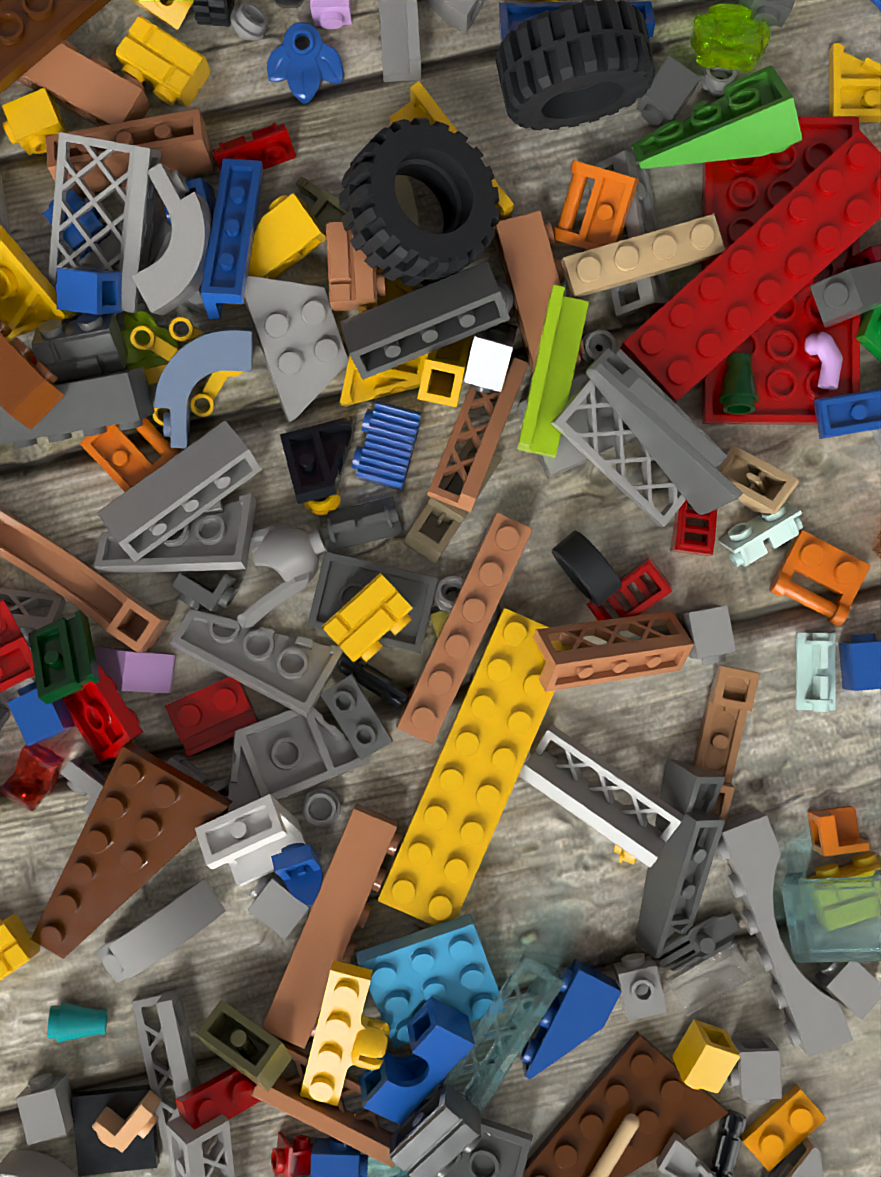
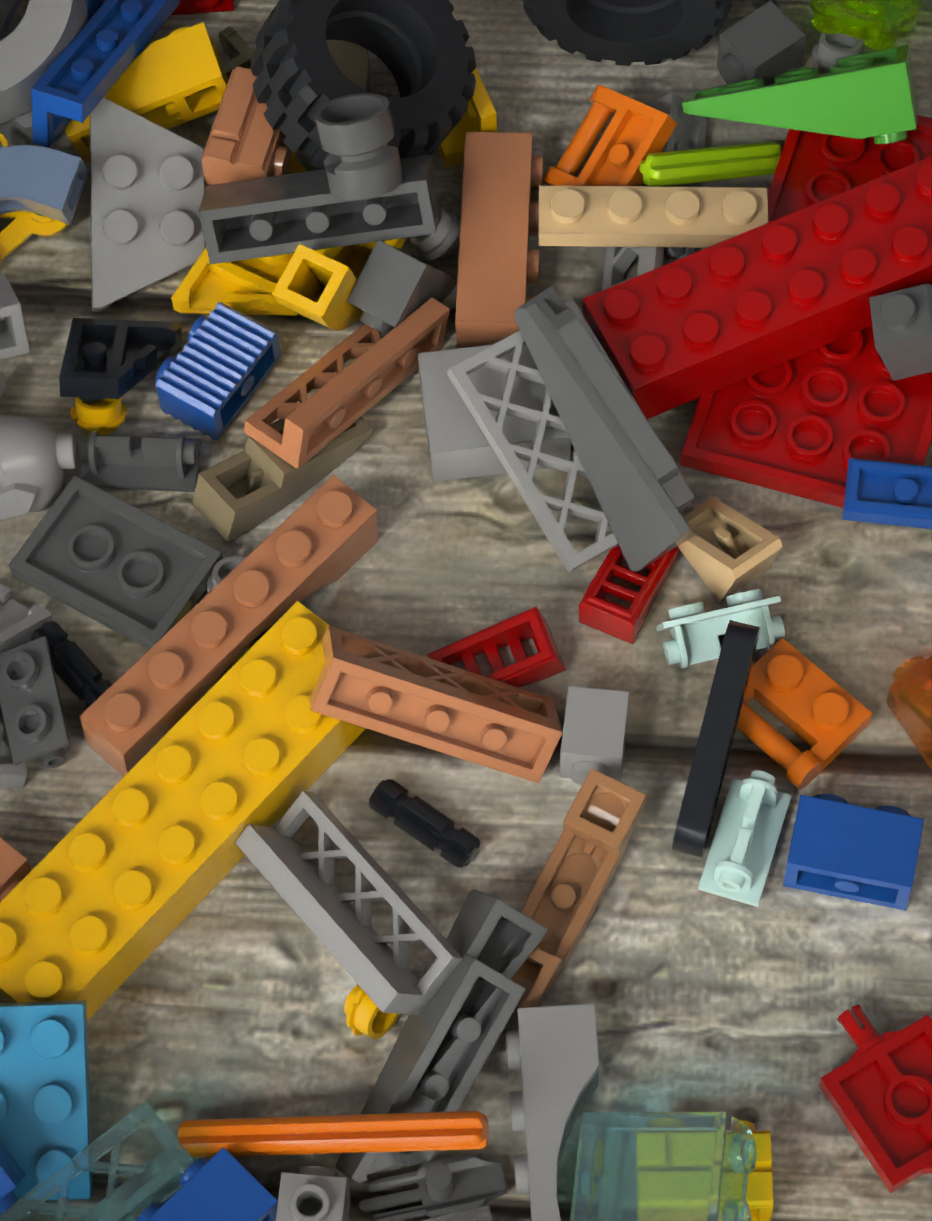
camera: 20 degrees right, 25 degrees down
yellow brick [321,573,413,662] -> none
lime fence [516,285,589,458] -> none
black tyre [552,530,622,606] -> none
dark green cone [719,353,759,415] -> none
lavender arm [805,332,843,390] -> none
orange panel [807,806,870,857] -> none
none -> orange axle [177,1111,489,1157]
none -> dark grey wheel [314,93,404,201]
none -> black axle [369,779,481,868]
none -> lime axle [639,141,781,187]
none -> black beam [672,620,760,858]

